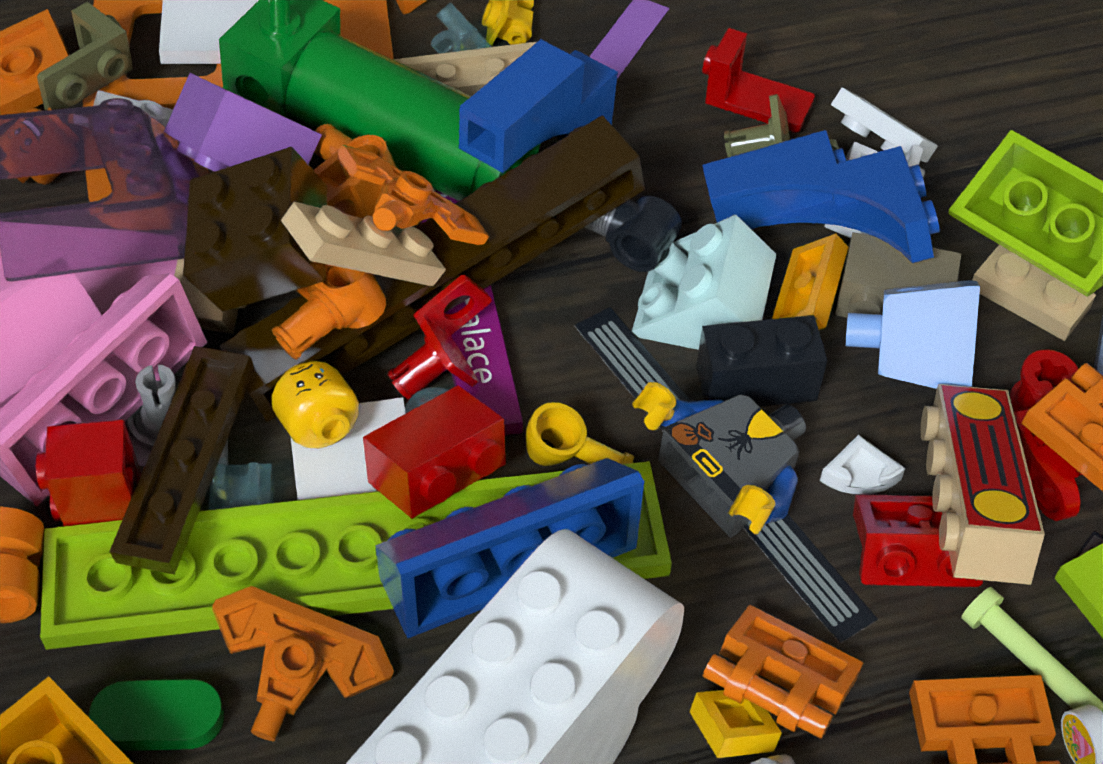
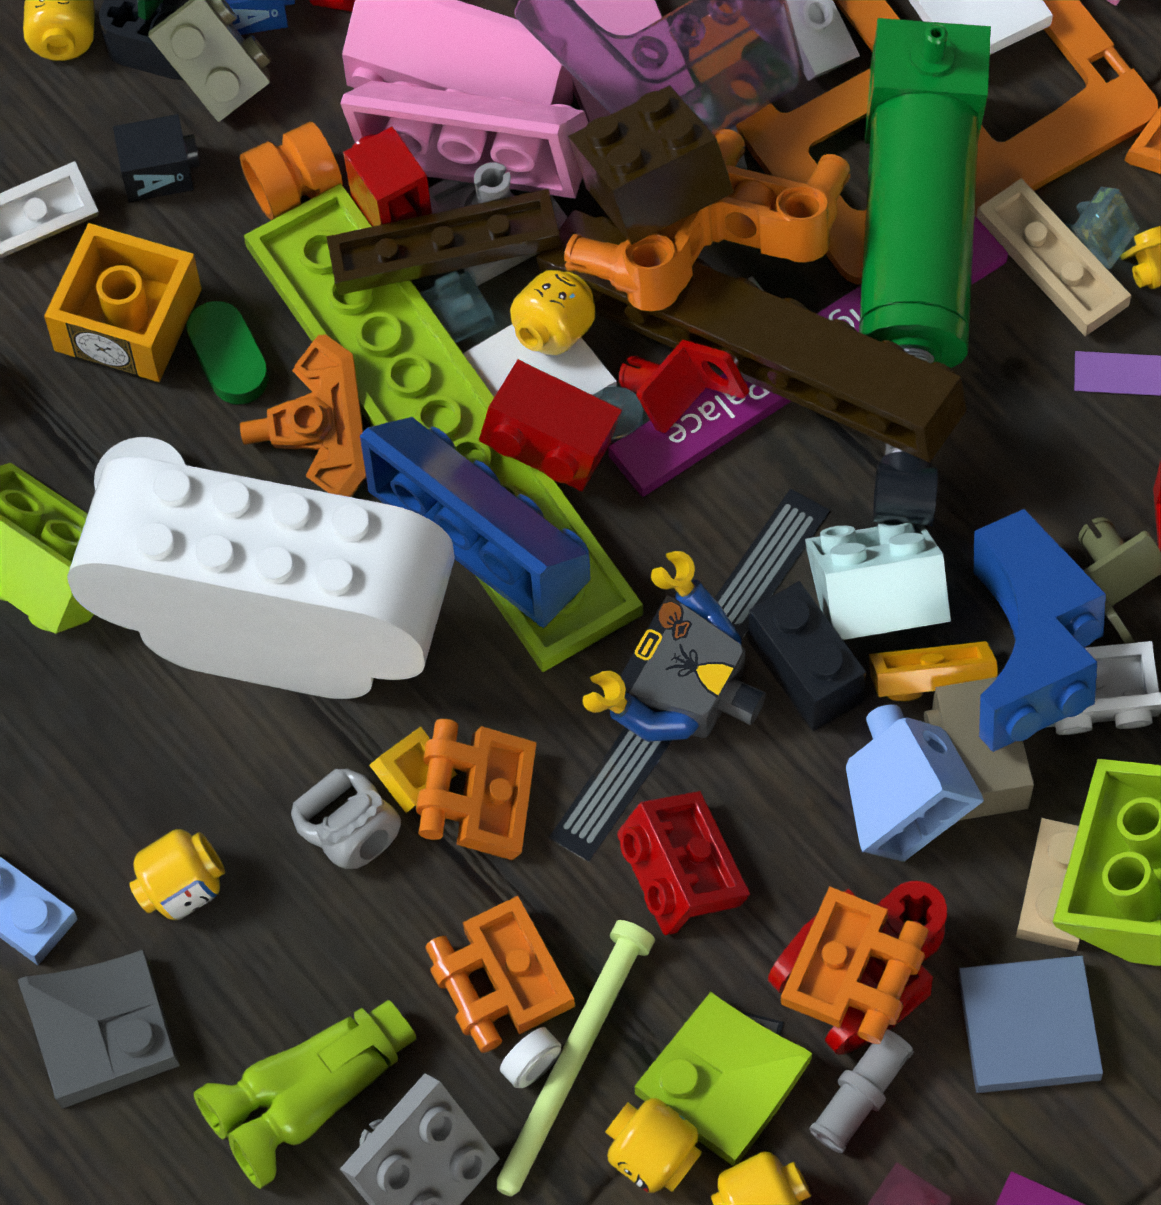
camera: 70 degrees right, 10 degrees up
medium lavender brick [164,73,322,171] -> none
tan plate [281,202,446,286] -> none
orange piece [338,145,489,245] -> none
blue arch [459,39,618,173] -> none
yellow bar [526,402,634,466] -> none
white tile [820,435,905,495] -> none
brick [921,384,1045,585] -> none

